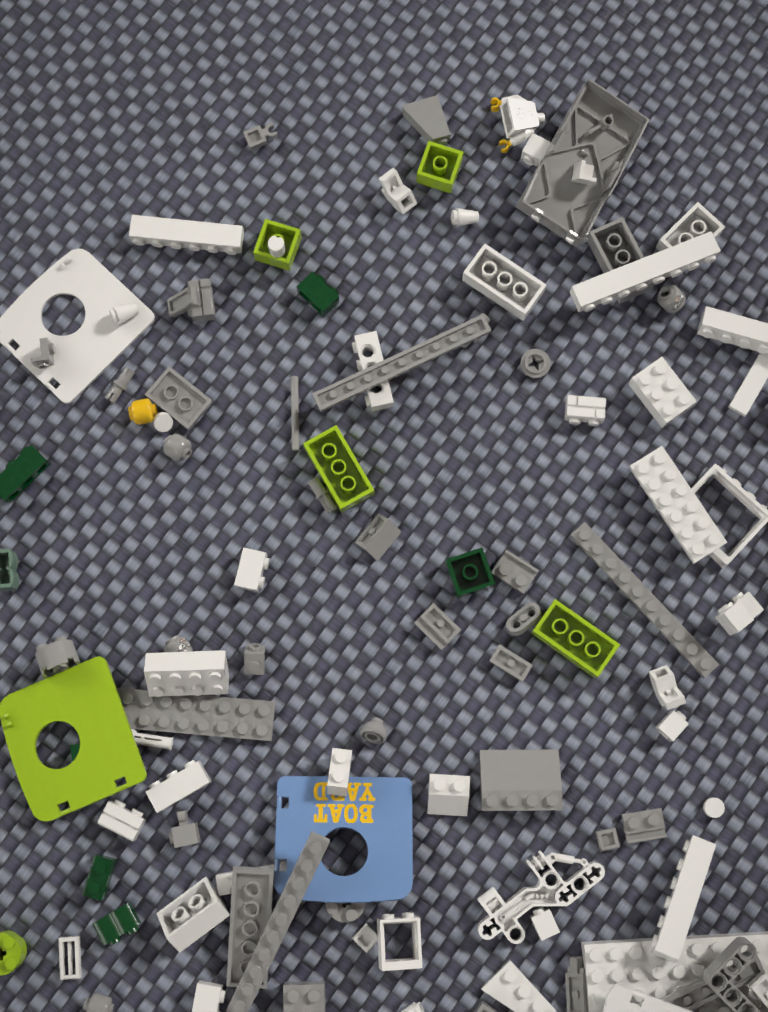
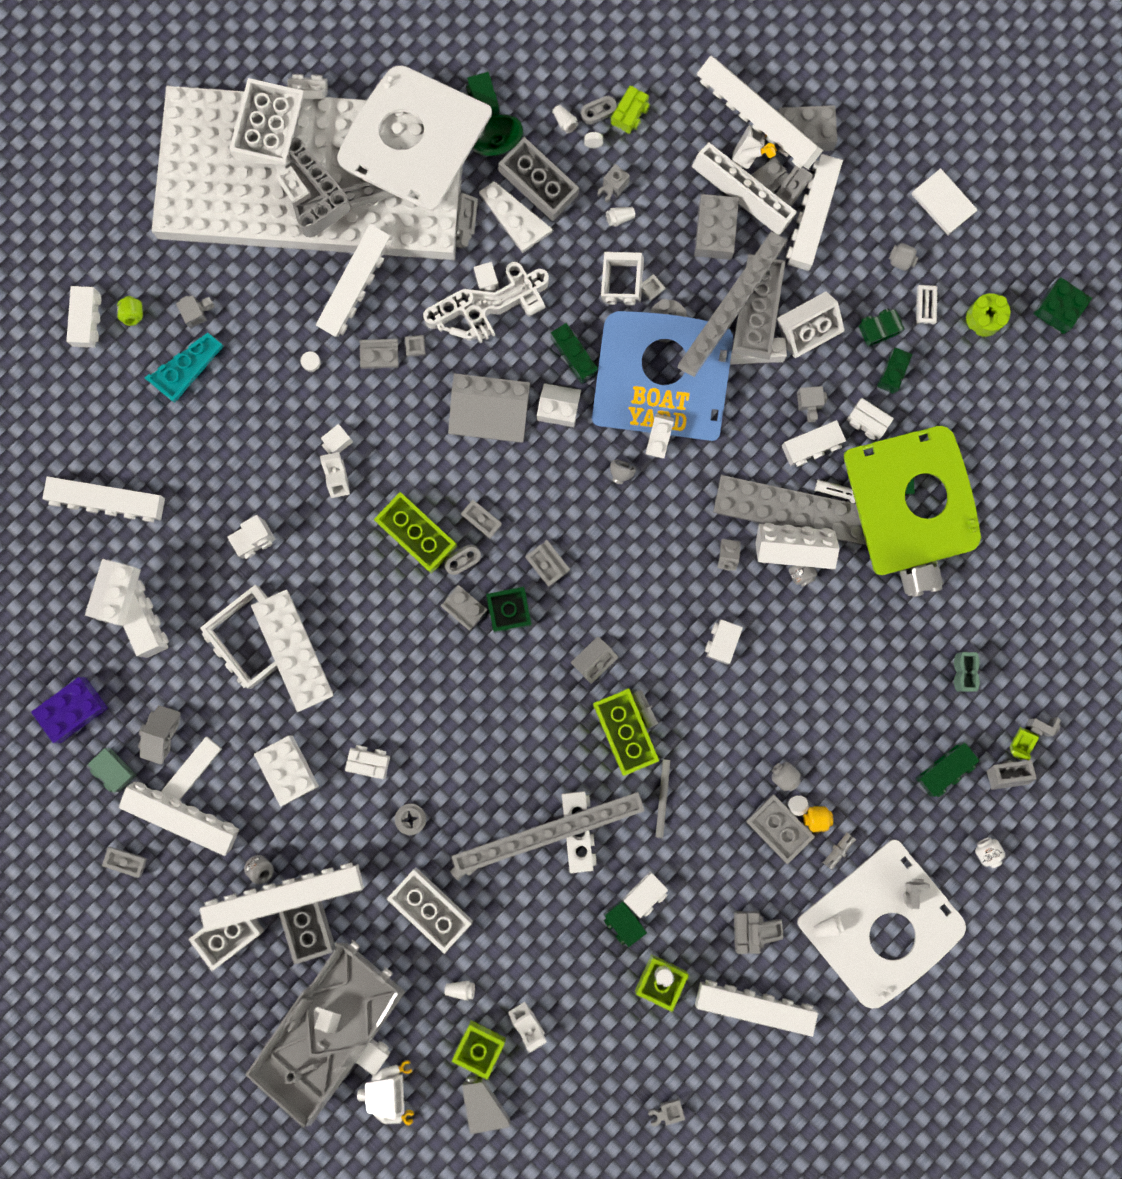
camera: 175 degrees left, 5 degrees up
light grey plate [570,522,719,678] -> none
none -> dark green brick [551,323,598,384]
none -> white brick [623,871,668,918]

